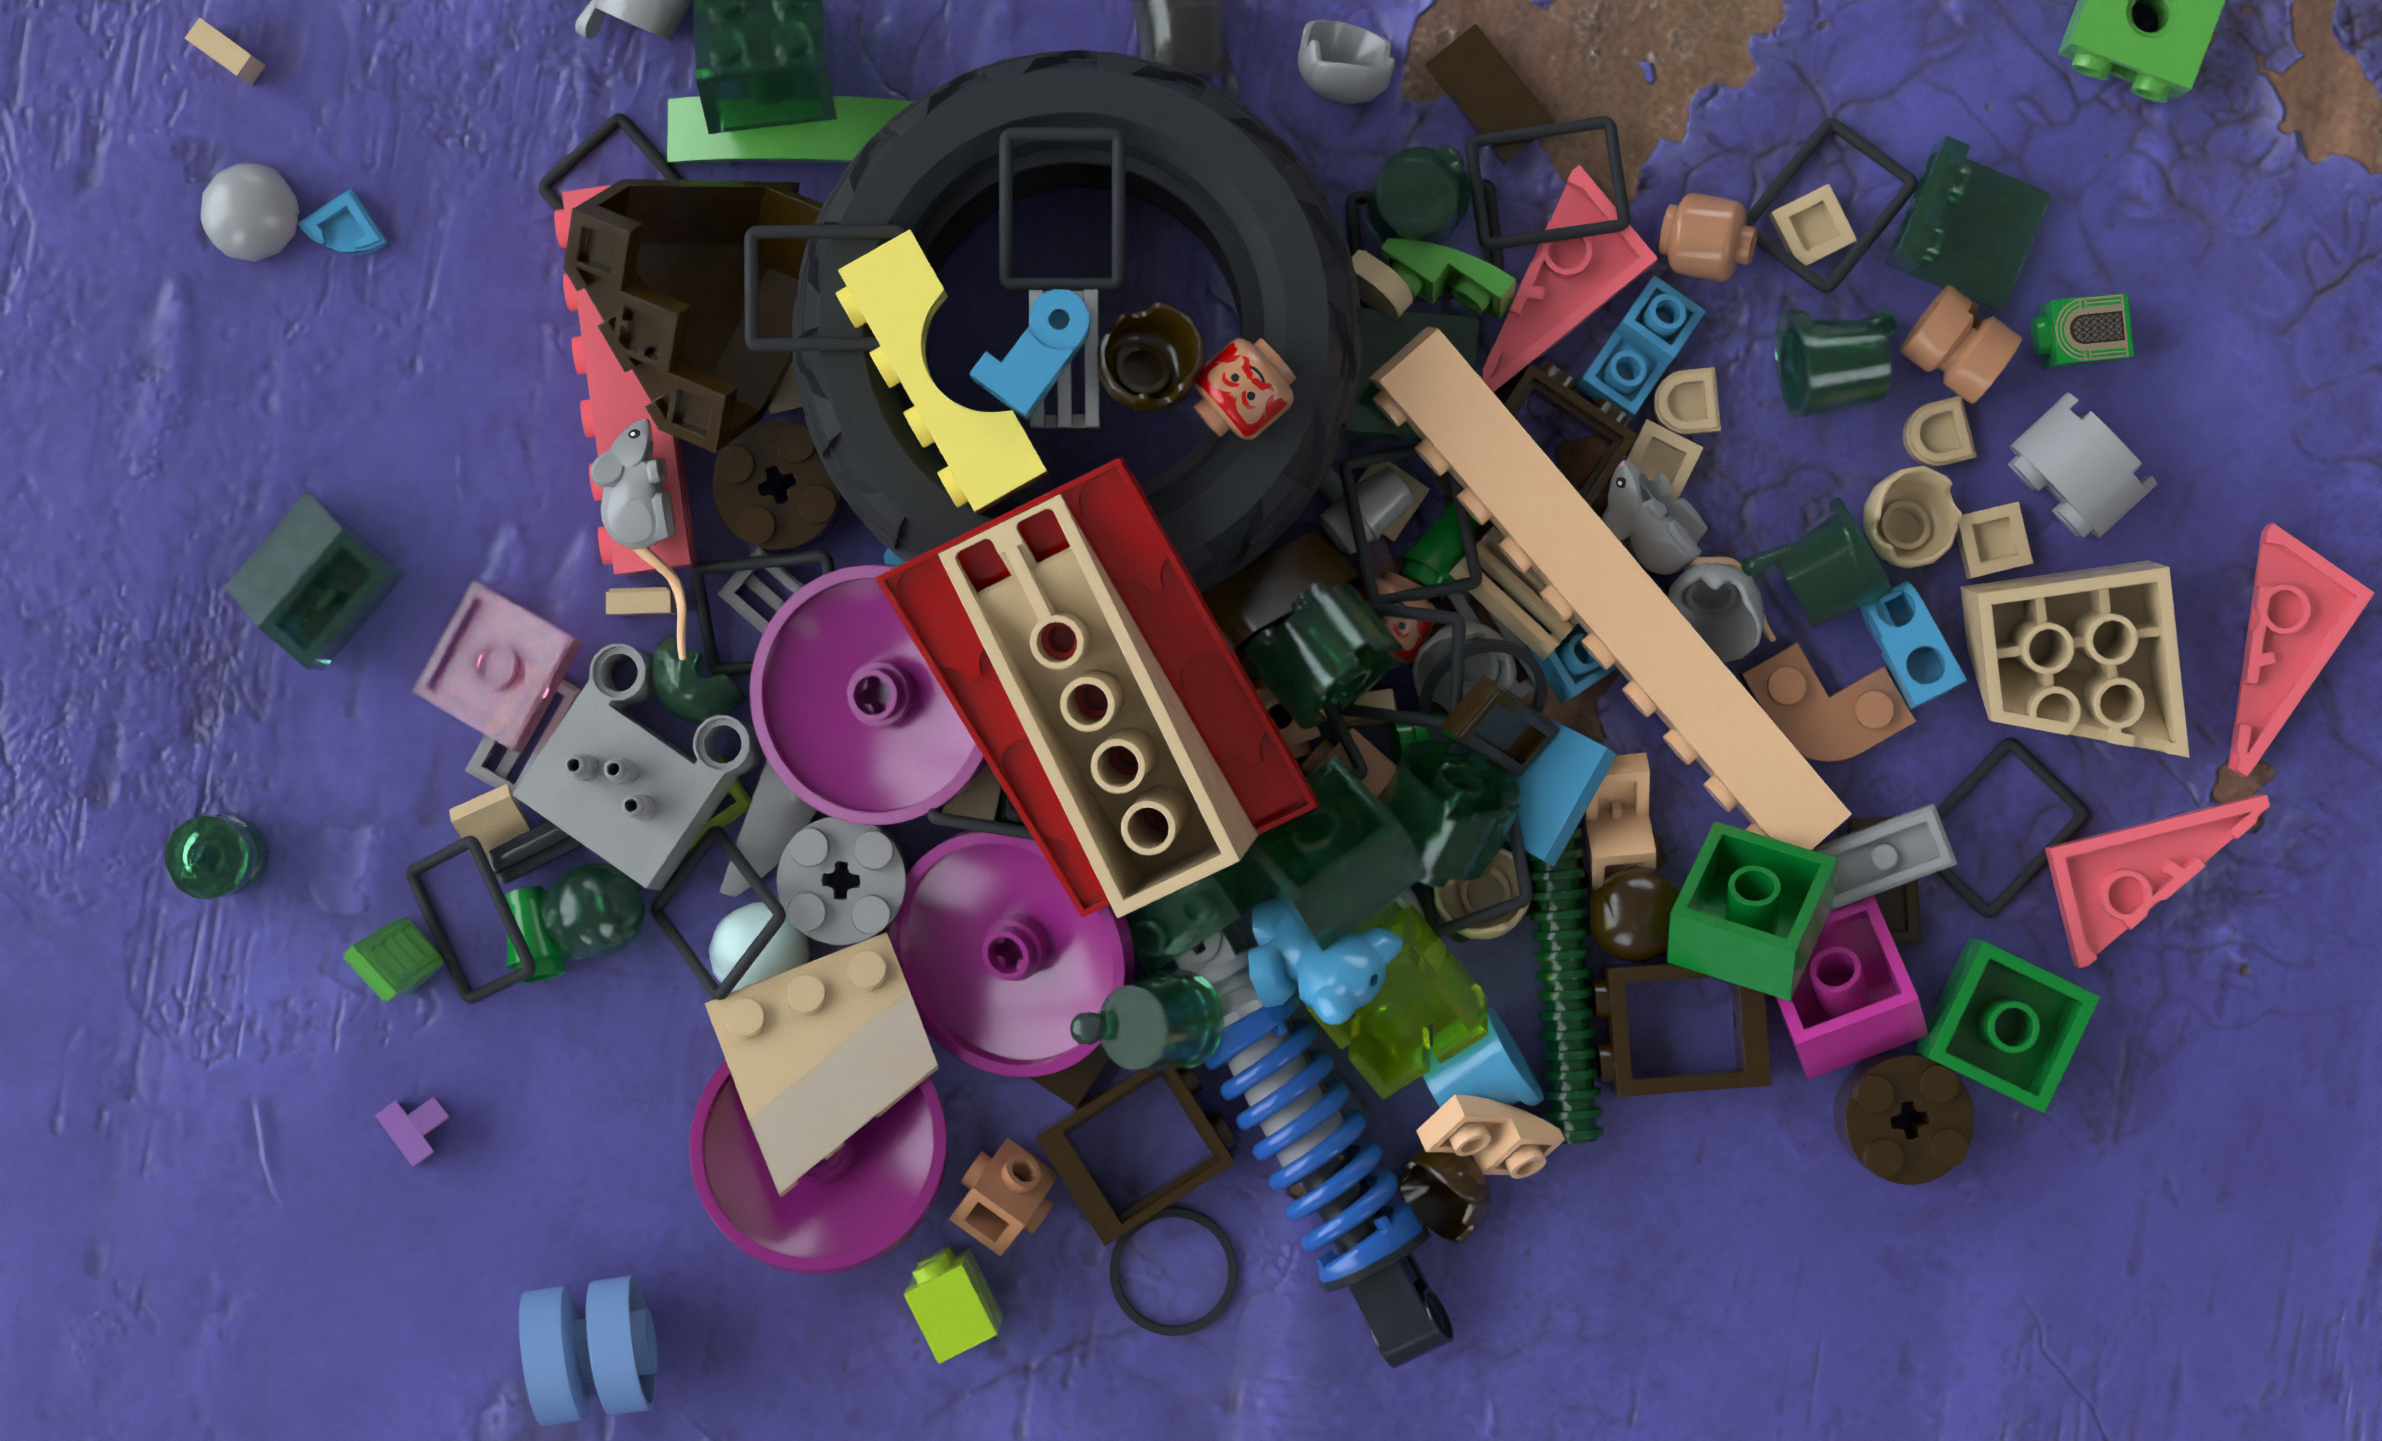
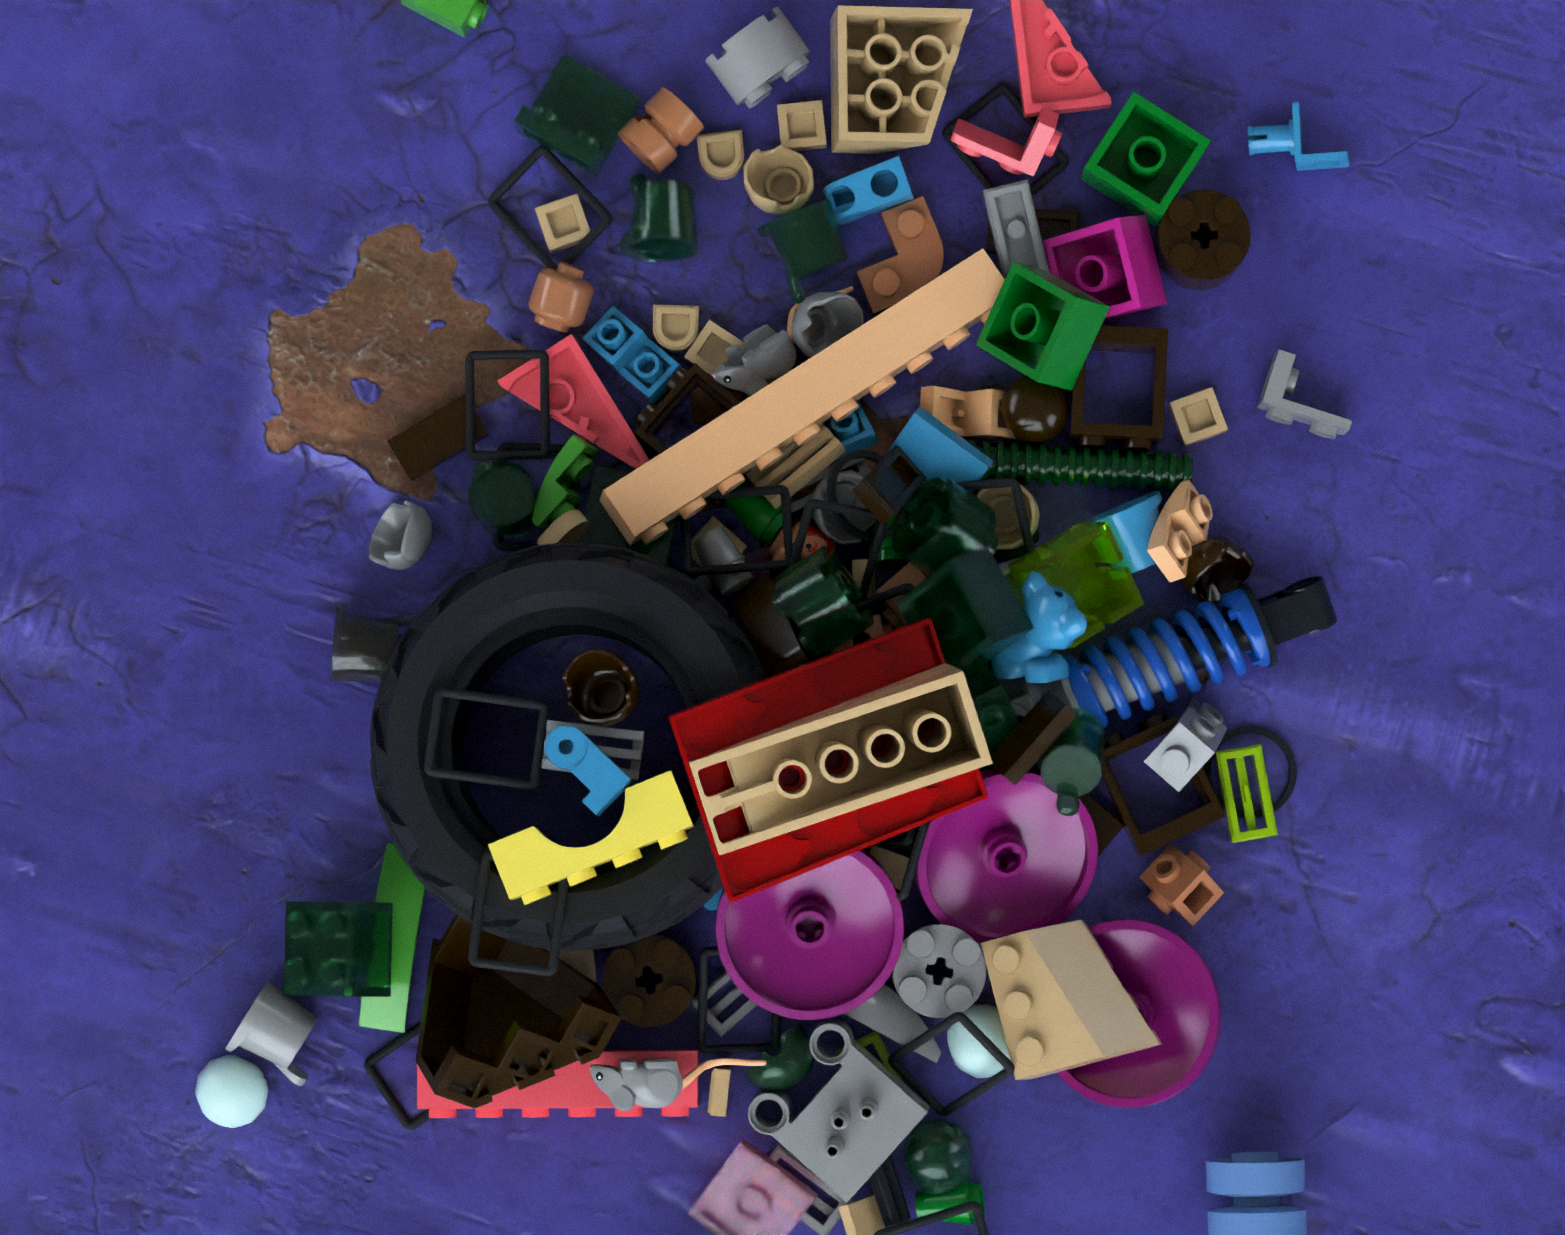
camera: 75 degrees left, 5 degrees down
lime brick [904,1246,1003,1364] -> none
nougat head [1193,338,1296,440] -> none
brick [2030,293,2134,370] -> none
none -> coral bracket [950,107,1062,177]
none -> dark brown tile [991,690,1077,785]
none -> light grey bracket [1144,699,1228,792]
none -> tan tile [1168,387,1228,447]
none -> lime tile [1214,744,1278,843]
none -> dark azure bracket [1248,101,1349,171]
none -> light grey bracket [1257,349,1352,439]

